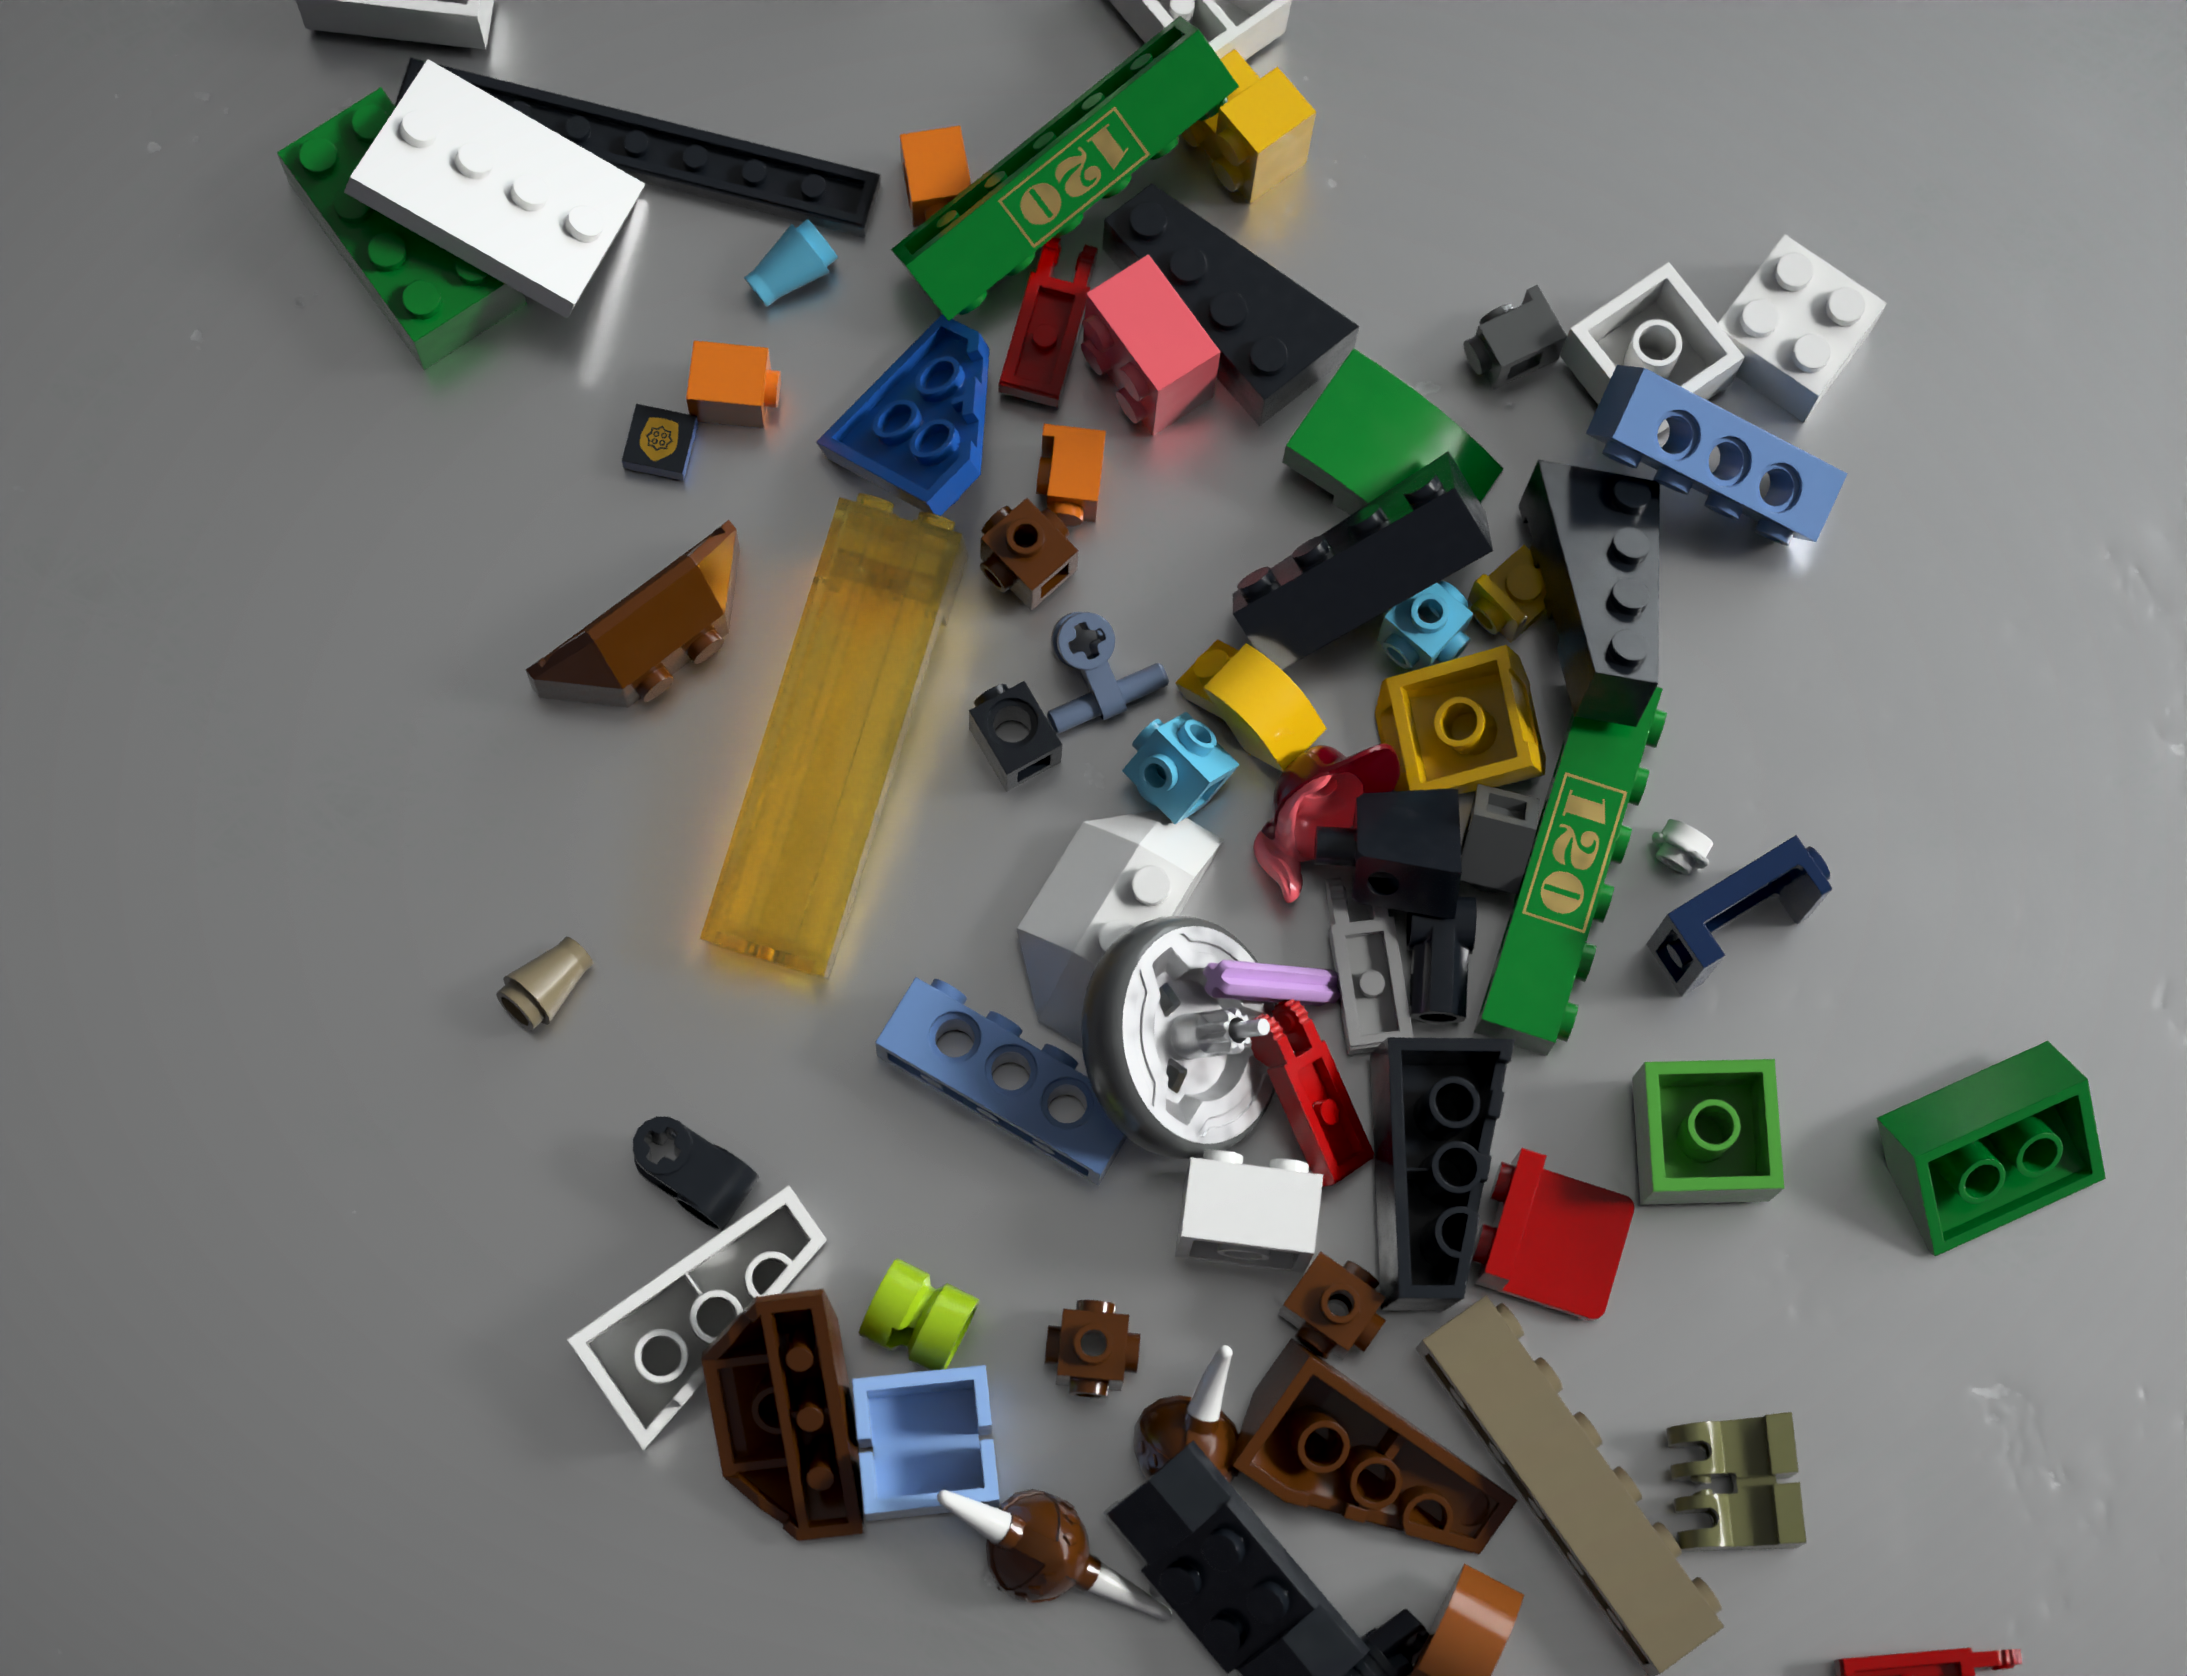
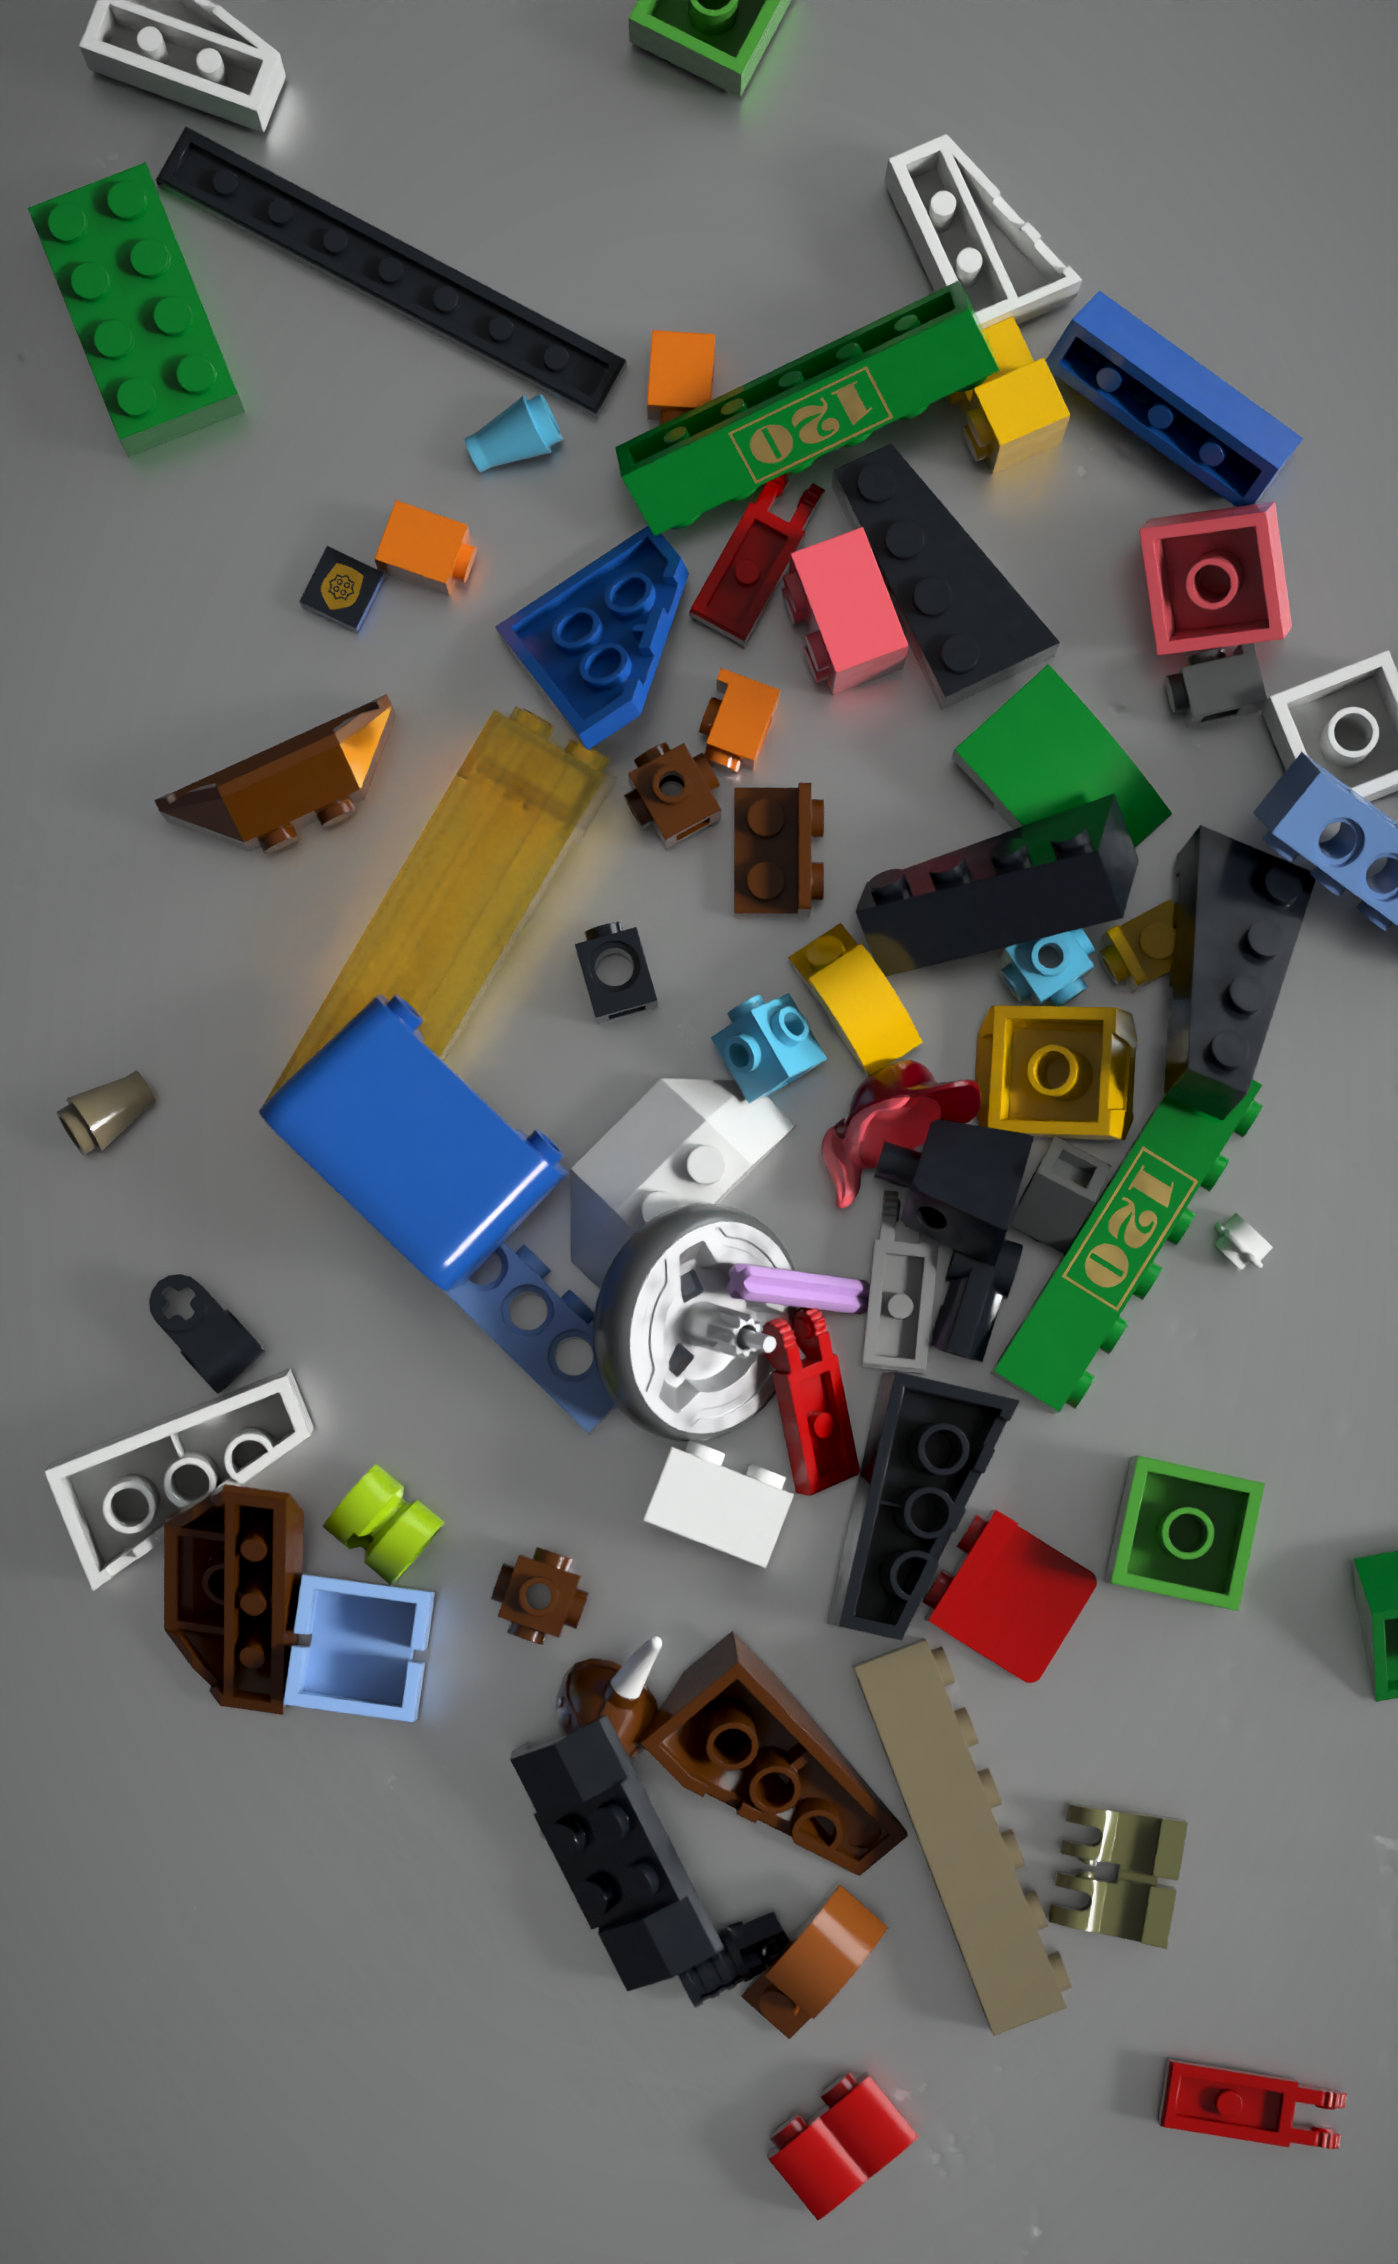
camera: 20 degrees right, 10 degrees up
white plate [344,59,645,318] -> none
reddish brown helmet [937,1489,1172,1620] -> none
sand blue piece [1046,612,1169,734] -> none
reddish brown brick [1278,1251,1386,1360] -> none
dark blue panel [1646,835,1832,997] -> none
none -> blue windscreen [259,994,569,1291]
none -> reddish brown bracket [734,783,824,917]
none -> blue brick [1046,290,1304,507]
none -> coral brick [1139,501,1292,656]

